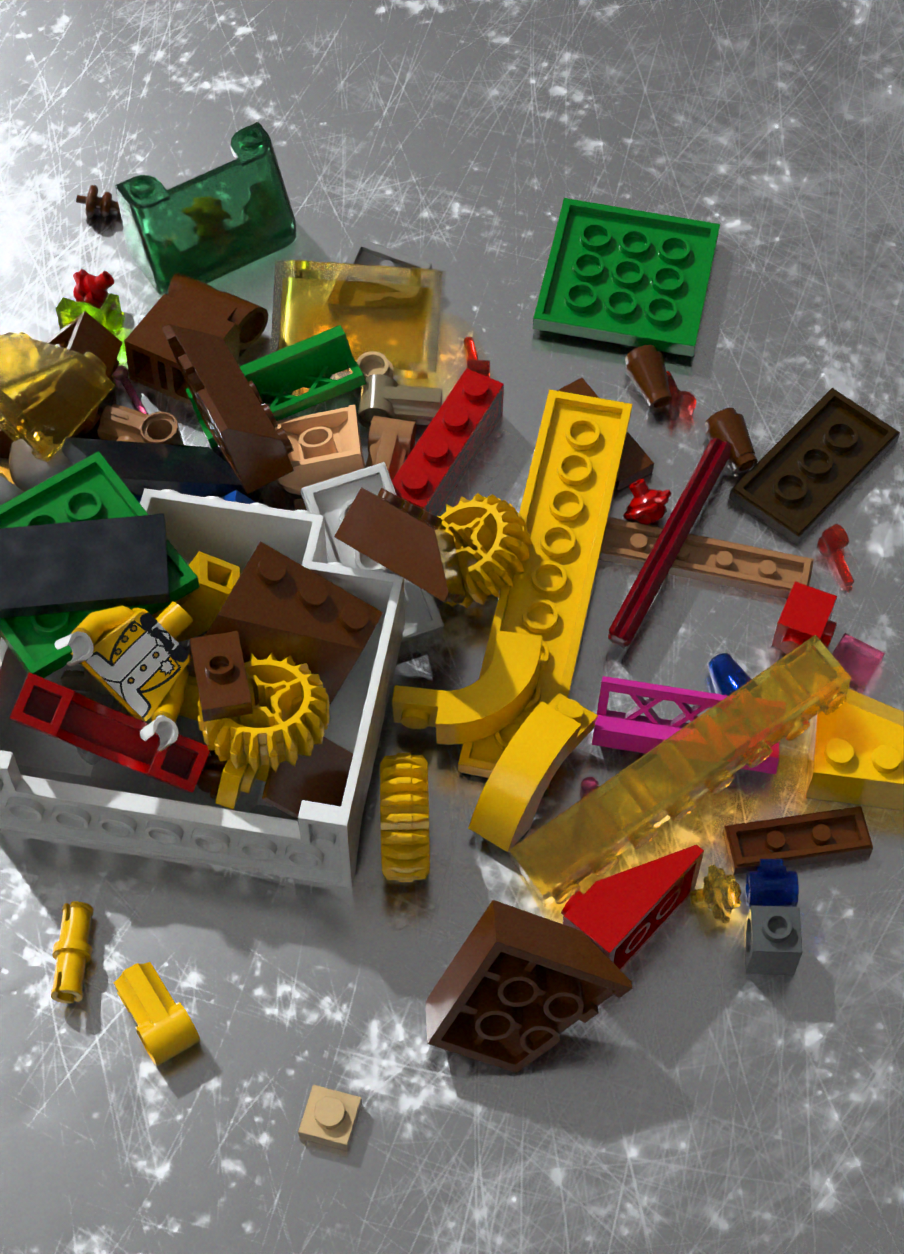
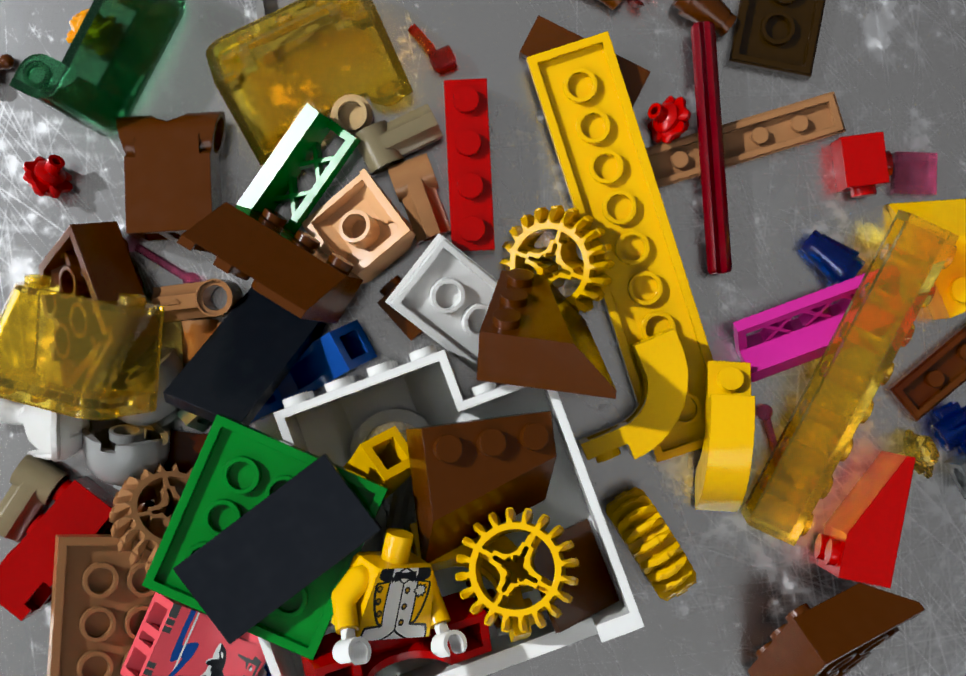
camera: 30 degrees left, 30 degrees up
clear neon green bracket [56,293,125,336] -> none
reddish brown plate [190,631,253,722] -> none
clear red hand [817,524,854,586] -> none

